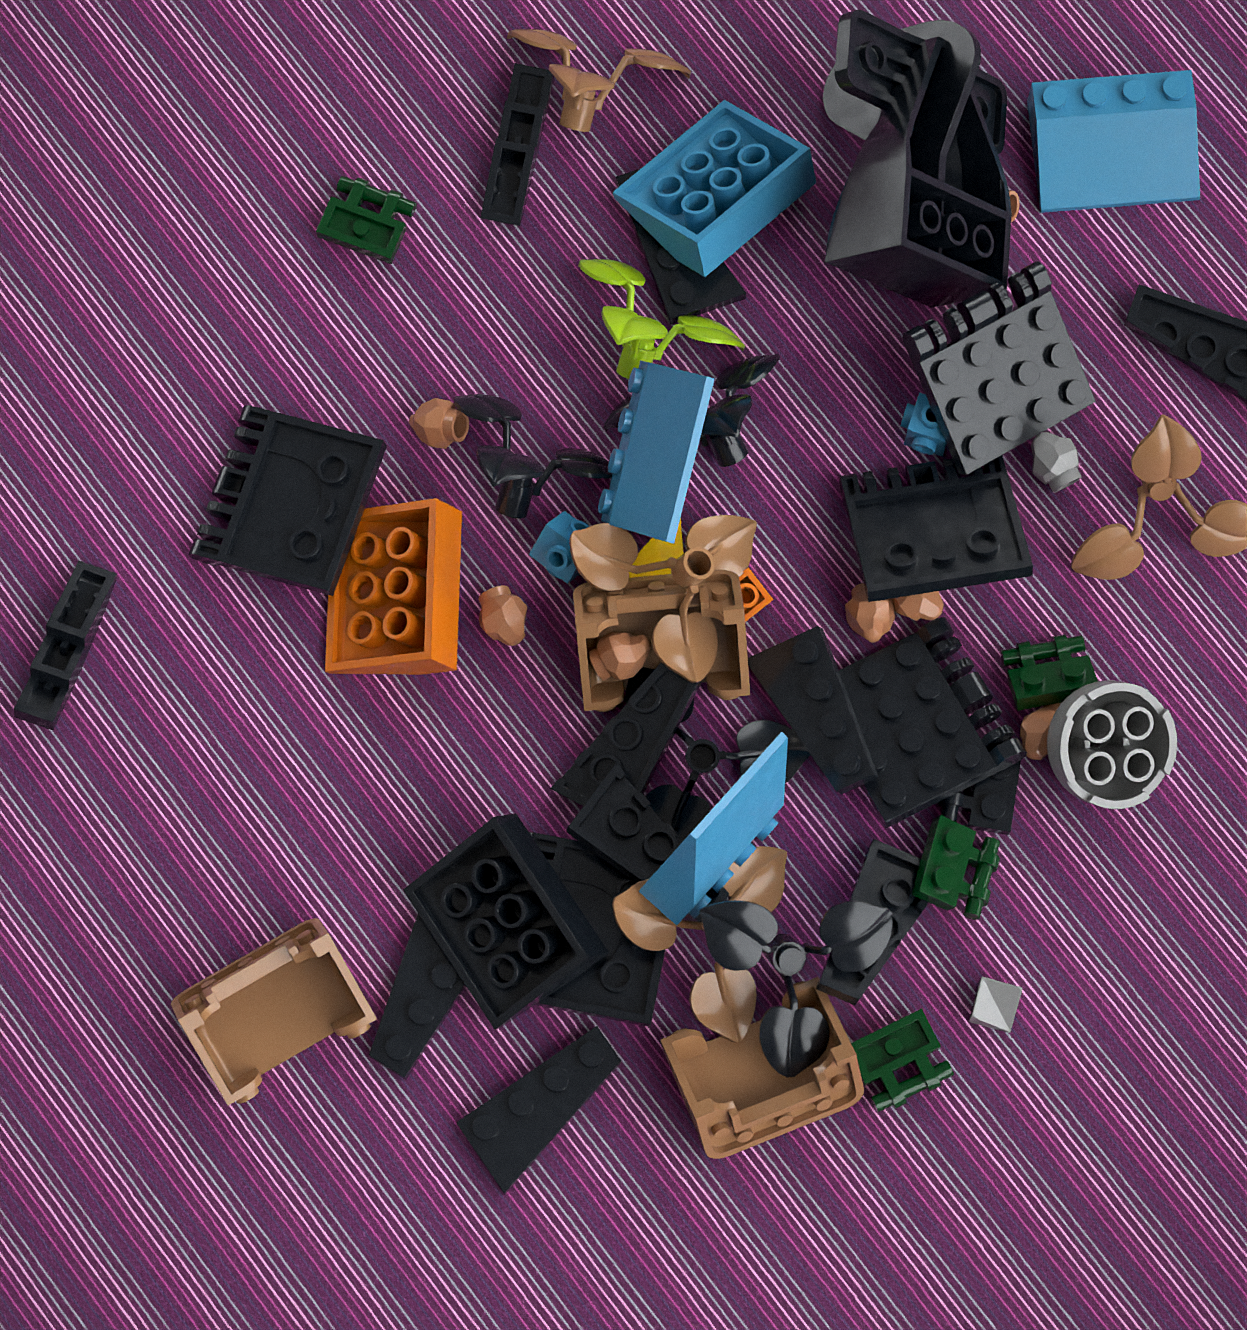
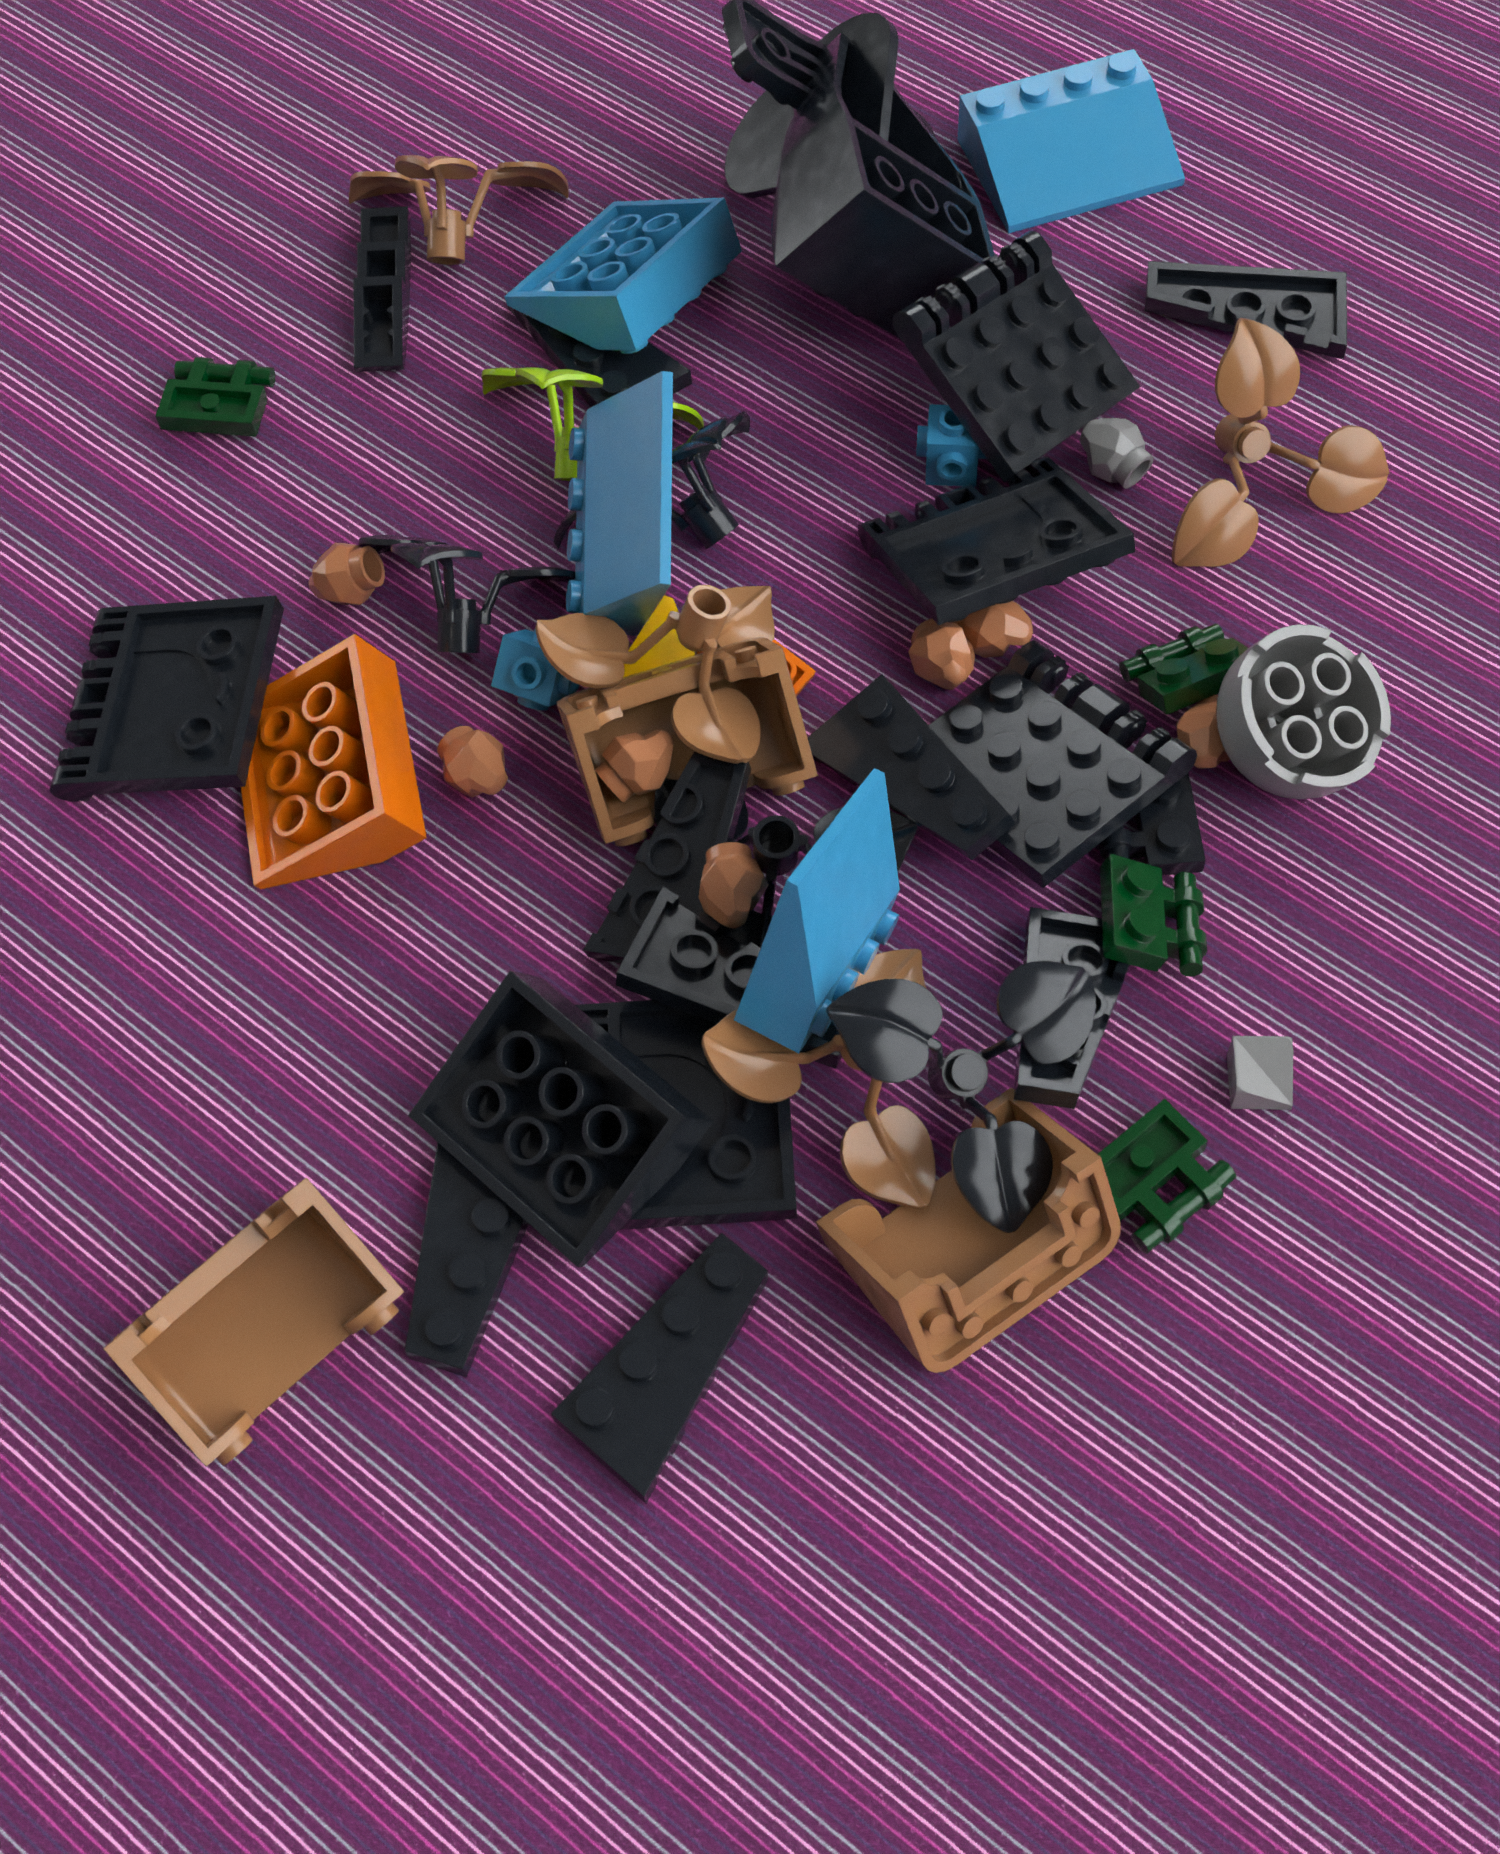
camera: 10 degrees left, 15 degrees down
none -> nougat rock [698,842,769,928]

